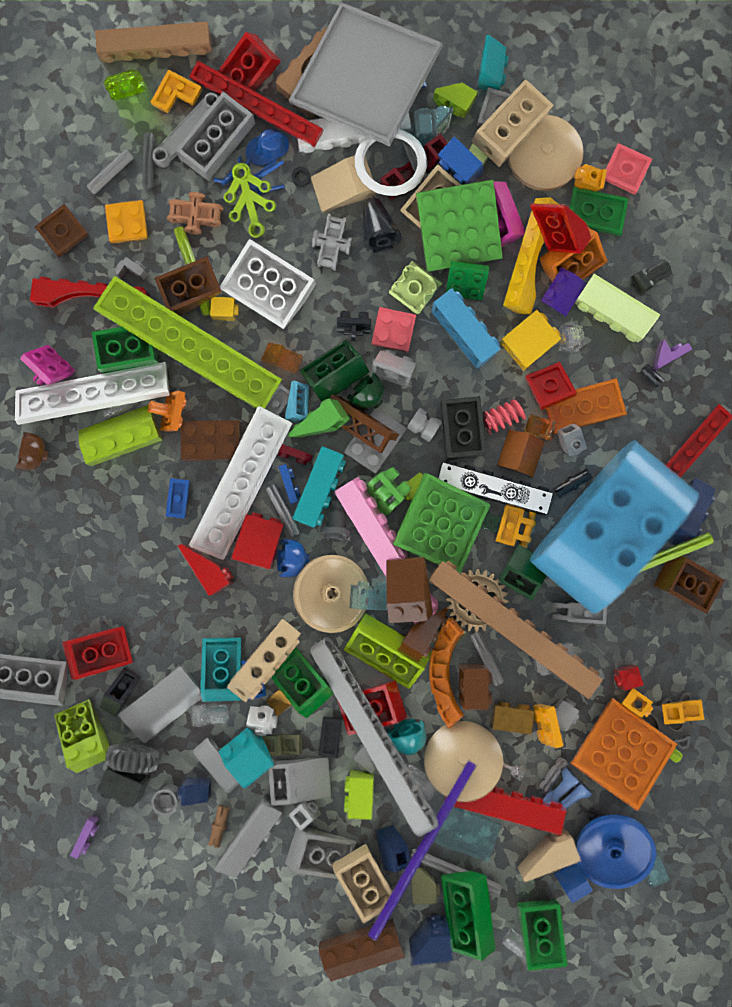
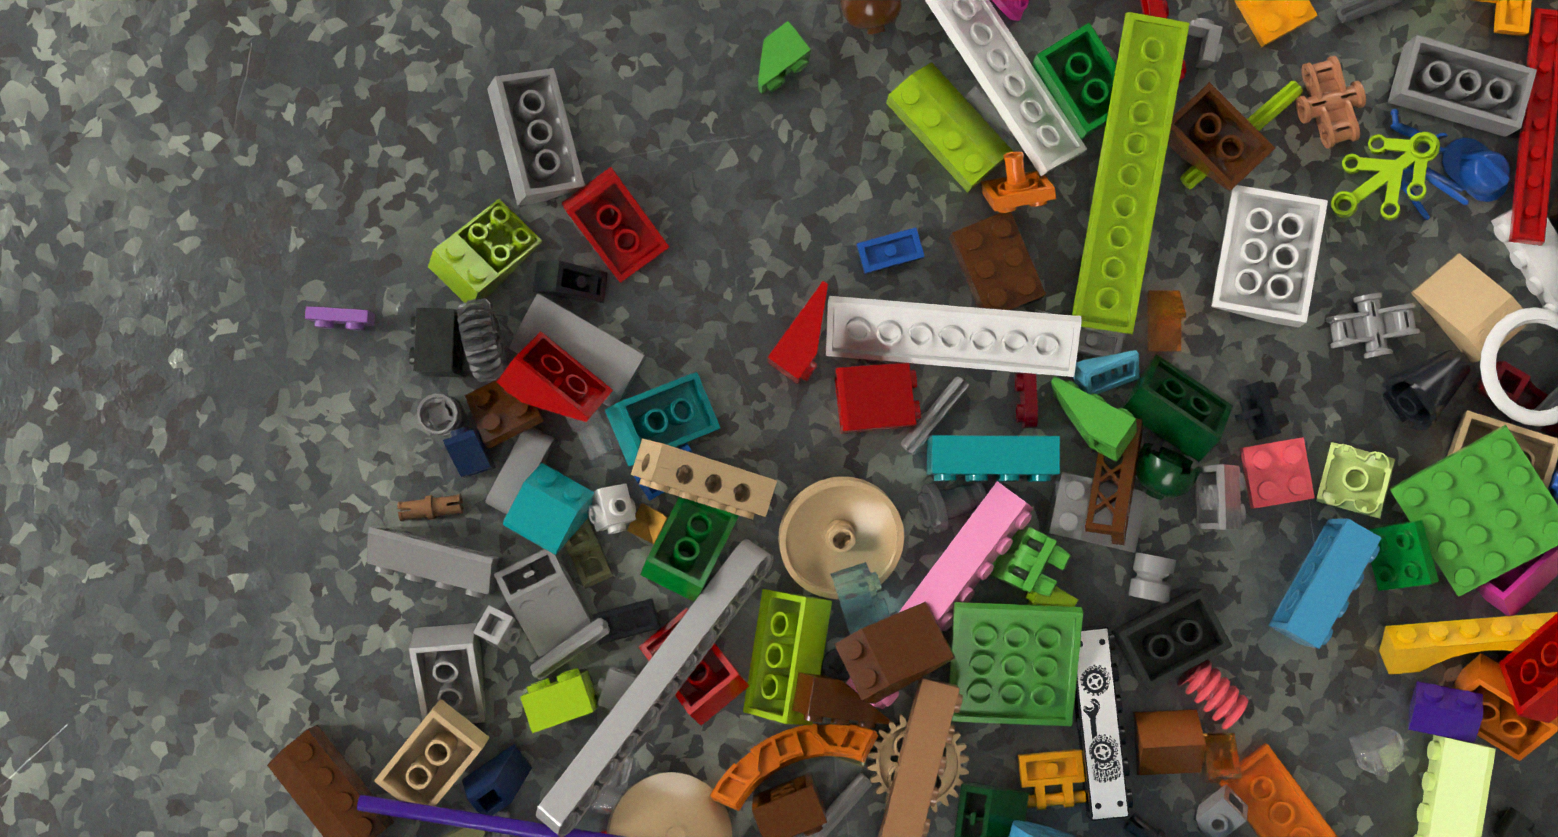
camera: 70 degrees right, 0 degrees up
light grey piece [152,93,218,167] -> none
yellow brick [210,297,239,321] -> none
blue cylinder [277,539,309,578] -> none
blue plate [278,464,301,505] -> none
black piece [292,167,311,187] -> none
teal cylinder [387,718,427,756] -> none
clear green plate [481,511,502,533] -> none
yellow panel [500,310,562,371] -> none
red plate [525,362,577,410] -> none
none -> reddish brown plate [464,380,544,449]
none -> red slope [497,331,613,422]
none -> light grey axle [530,618,610,680]
none -> bright green slope [758,21,811,94]

